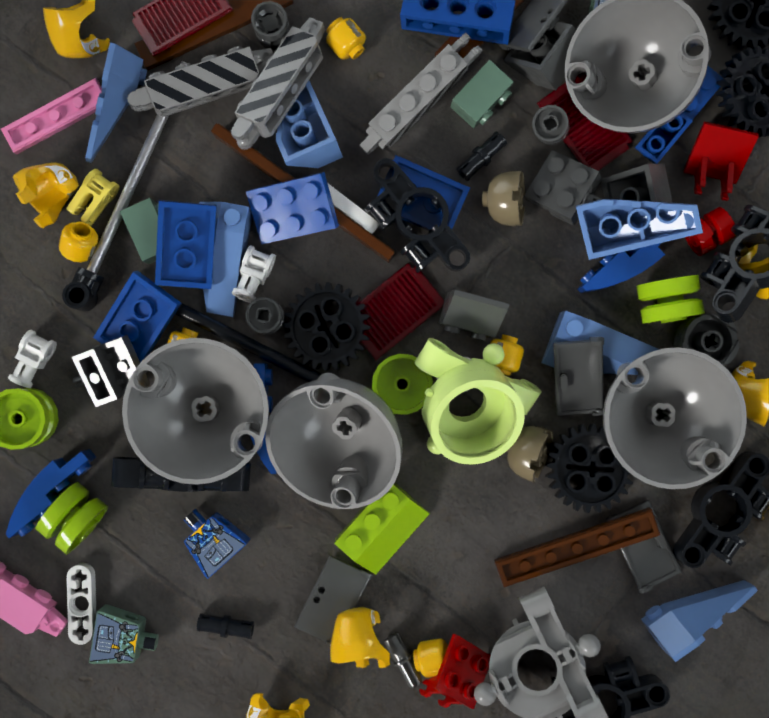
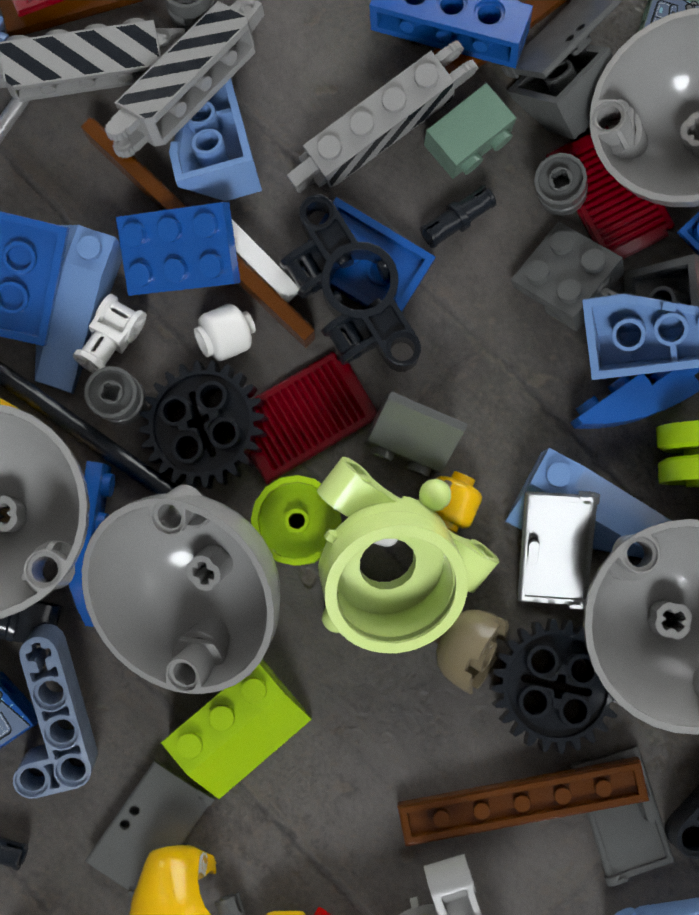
camera: 10 degrees right, 5 degrees down
yellow head [326,17,366,60] -> none
dark tan cylinder [482,171,525,226] -> none
none -> sand blue beam [13,624,98,799]
none -> white head [194,303,256,361]

